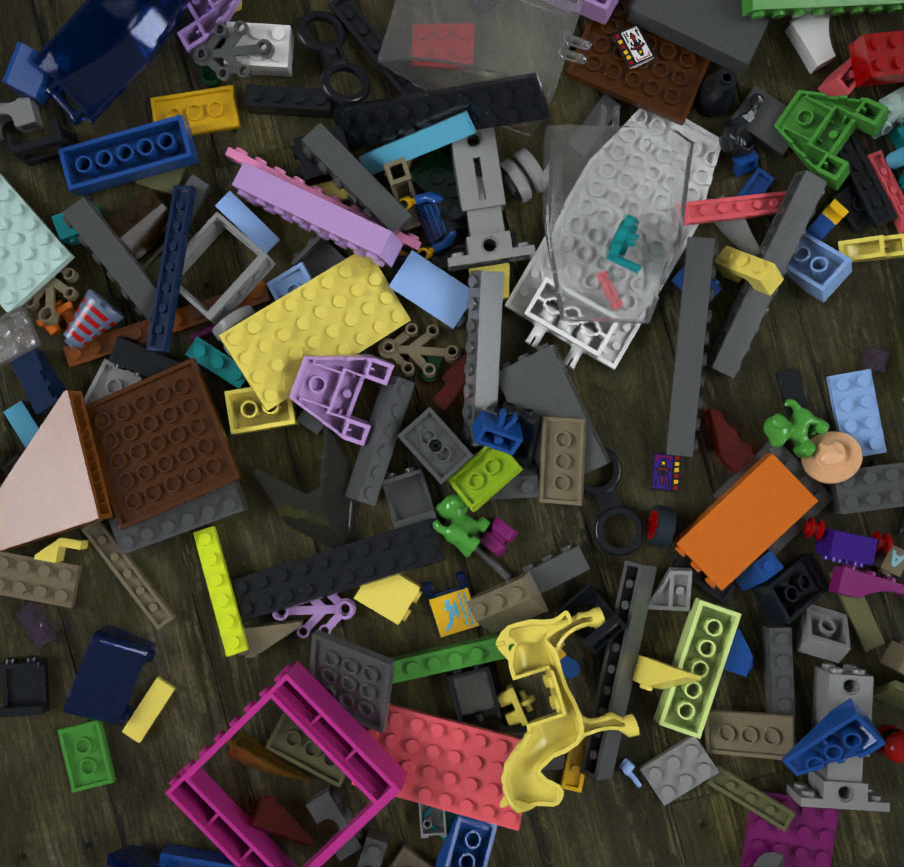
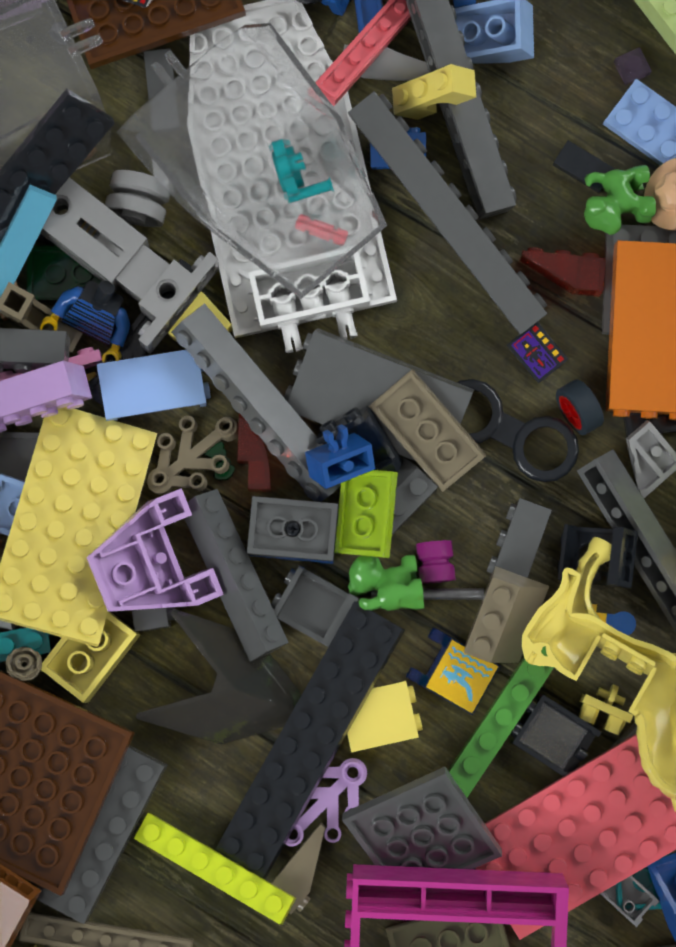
camera: 40 degrees left, 5 degrees down
none -> dark tan plate [6,647,42,681]

